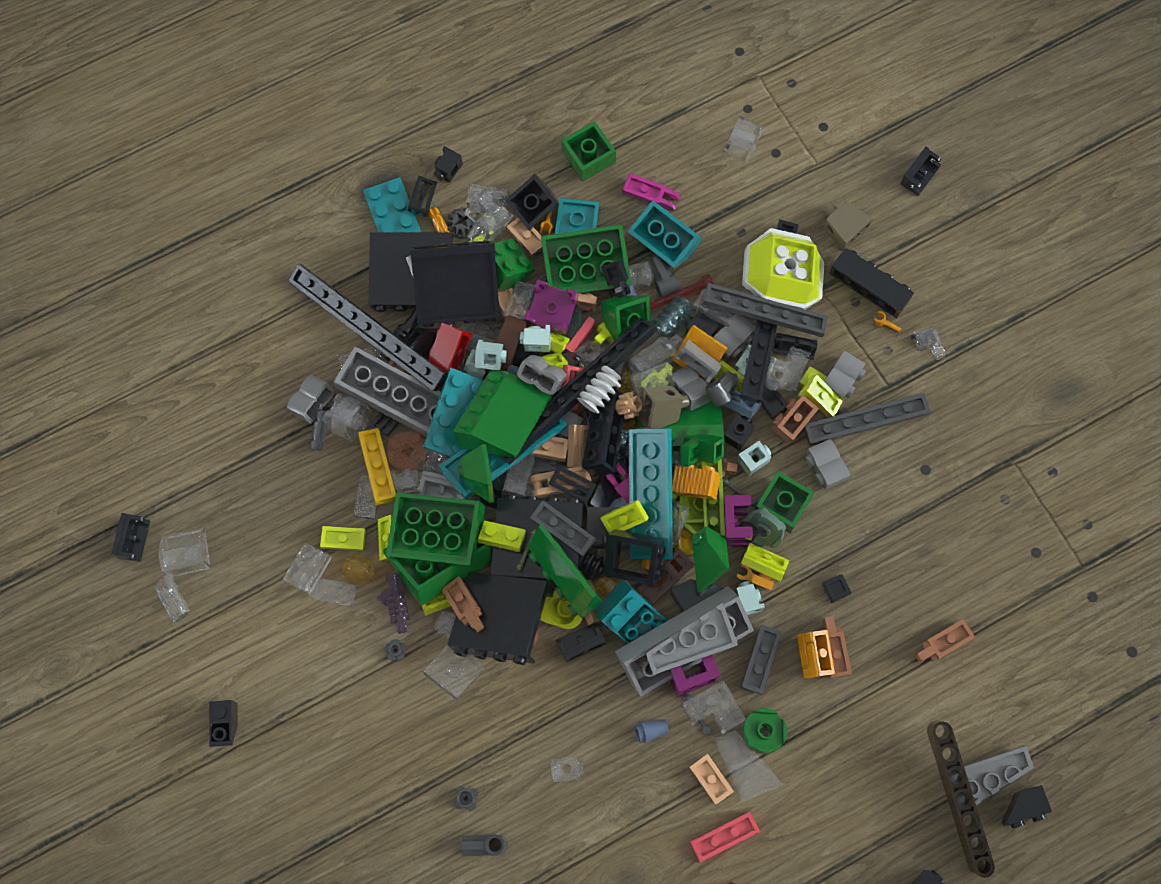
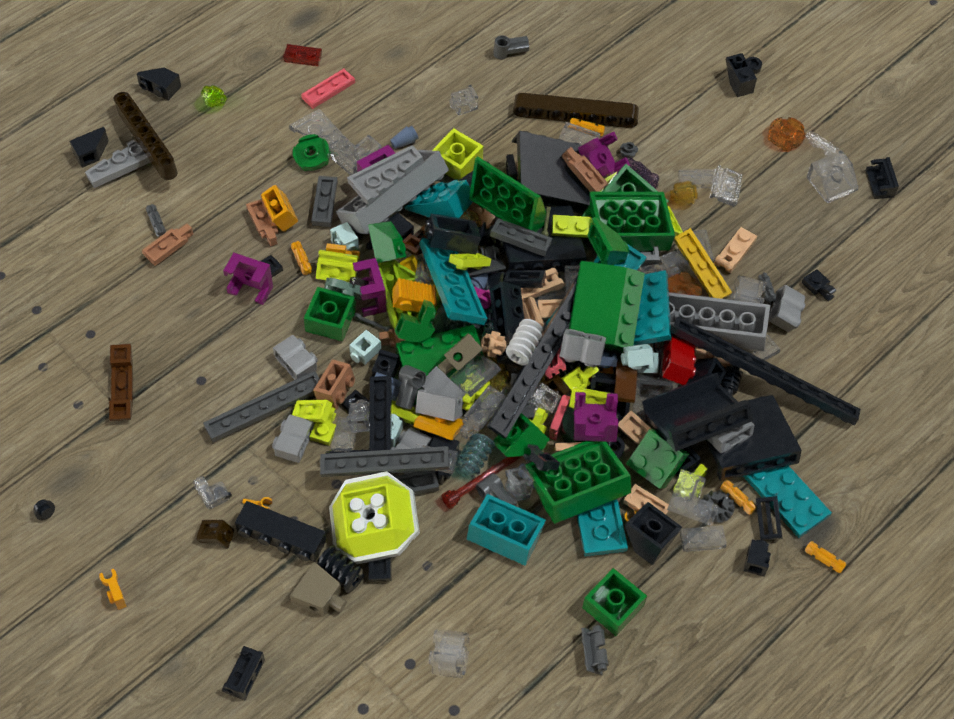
camera: 160 degrees right, 15 degrees down
neon yellow plate [320,526,366,551] -> none
dark grey plate [454,786,478,811] -> none
clear plate [504,281,535,320] -> none
light aqua brick [520,325,551,352] -> none
dark pink hinge [622,173,680,211] -> none
light nougat plate [689,754,734,805] -> none
none -> black plate [33,499,55,520]
none -> light orange plate [99,569,127,610]
none -> reddish brown slope [109,344,133,421]
none -> dark grey axle [146,204,166,237]
none -> dark brown bracket [196,520,234,548]
none -> clear neon green plate [201,85,227,108]
none -> magenta panel [223,252,273,305]
none -> light orange axle [291,241,312,275]
none -> black piece [317,545,364,593]
none -> neon yellow brick [432,128,483,181]
none -> black tile [506,154,518,181]
none -> dark brown beam [513,93,639,128]
none -> light orange axle [569,118,605,136]
none -> magenta panel [578,132,630,178]
none -> dark grey hinge [581,625,609,675]
none -> light nougat plate [714,227,757,274]
none -> black tile [746,57,762,74]
none -> clear orange plate [767,117,805,152]
none -> black plate [802,269,836,301]
none -> light orange axle [805,541,846,573]

